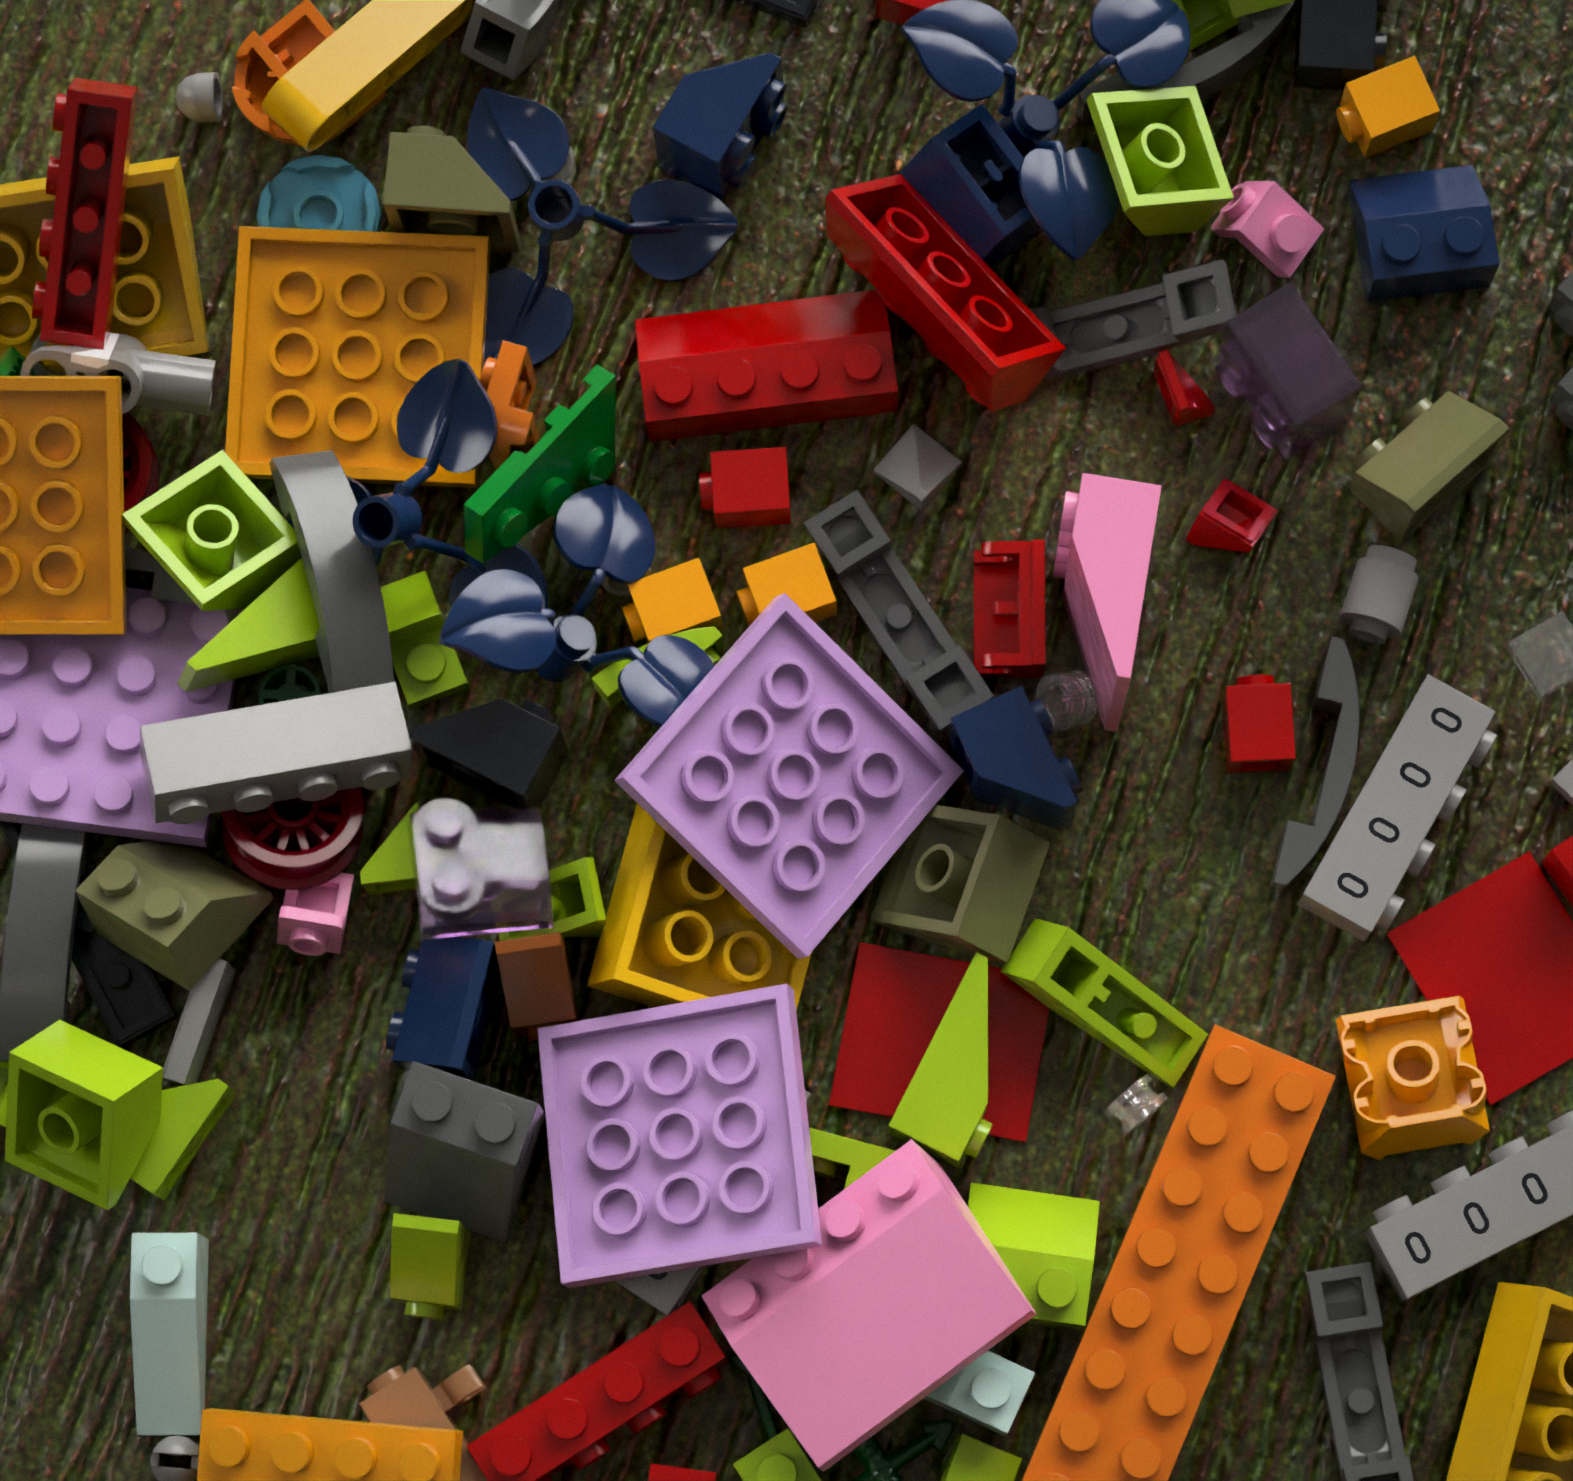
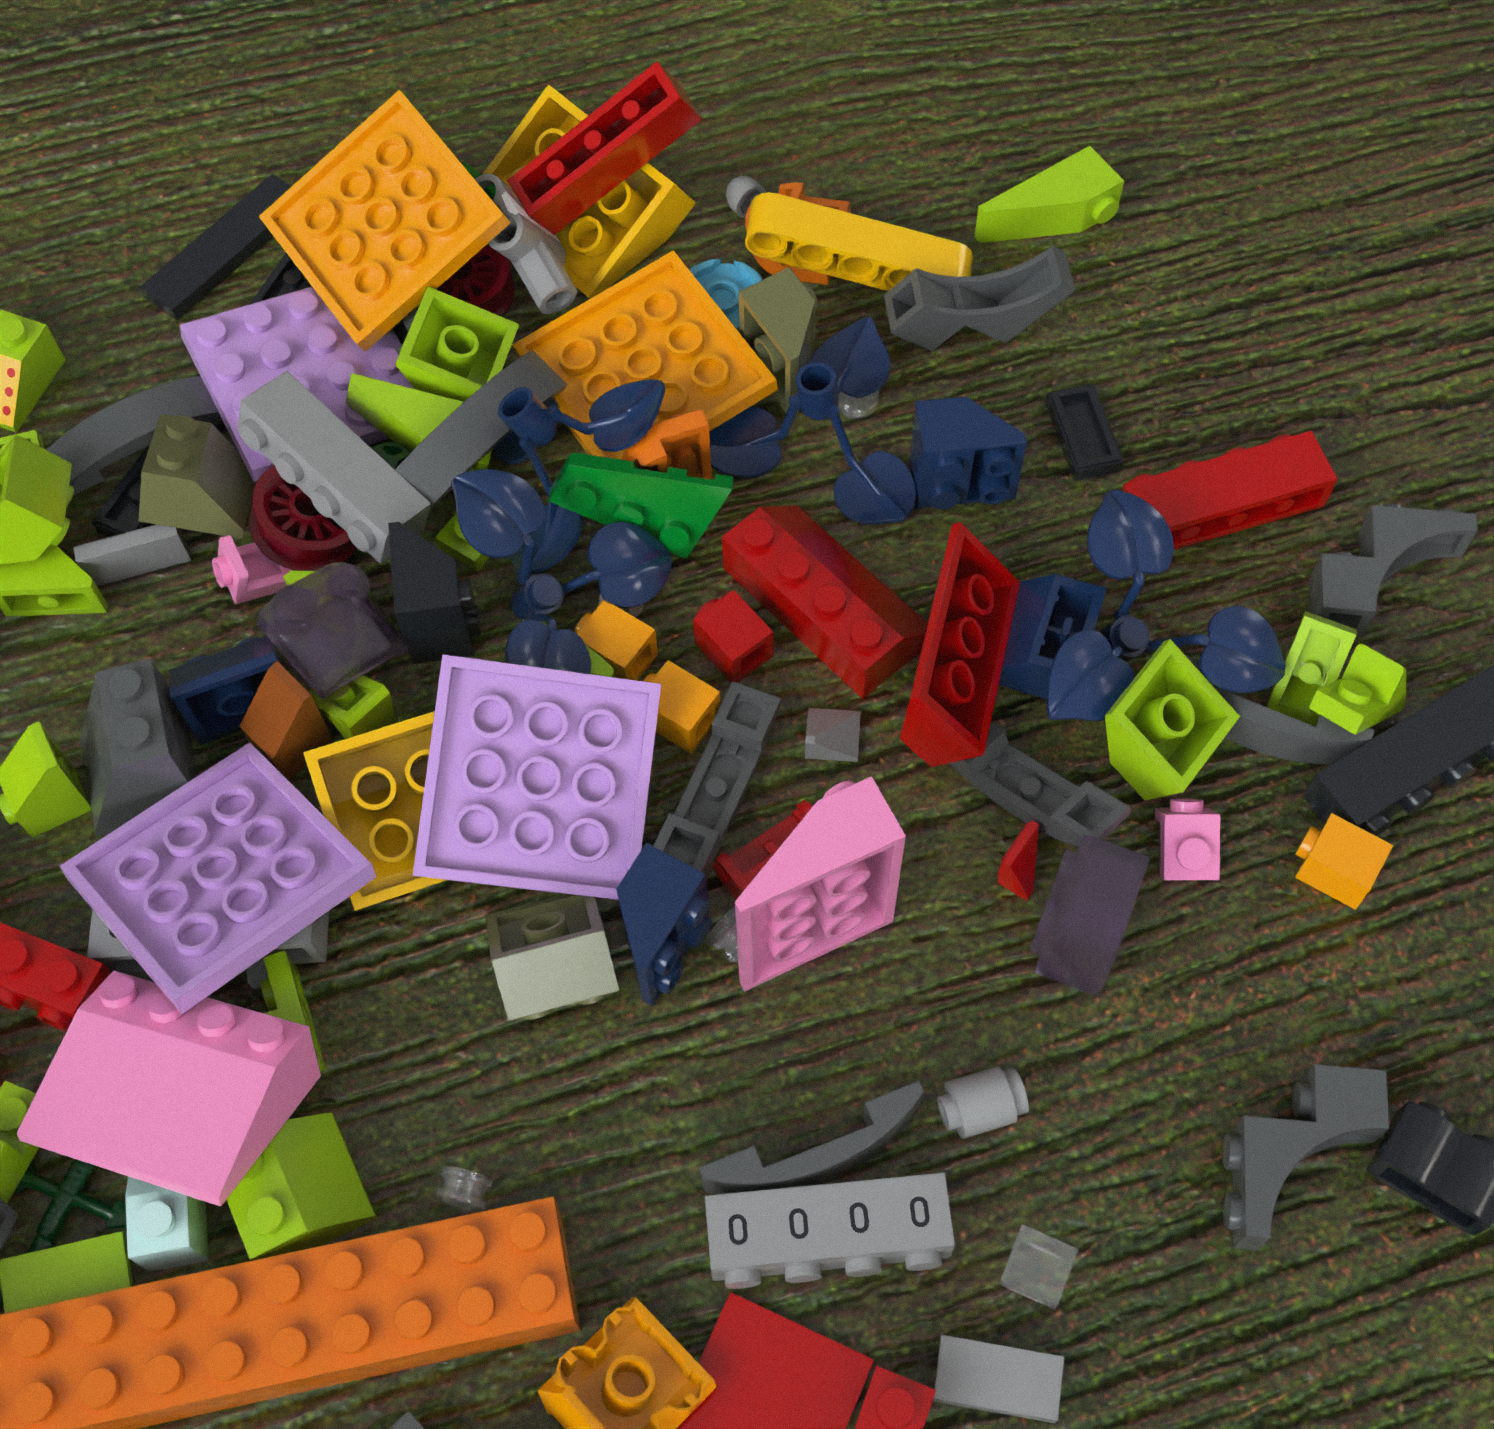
camera: 50 degrees right, 15 degrees down
red piece [829,942,1050,1142] -> none
lime slope [888,952,993,1168] -> none
lime slope [1000,918,1208,1088] -> none
red slope [1185,478,1278,553] -> none
red brick [1222,674,1296,774] -> none
dark blue slope [1348,165,1500,302] -> none
olive slope [1349,391,1510,543] -> none

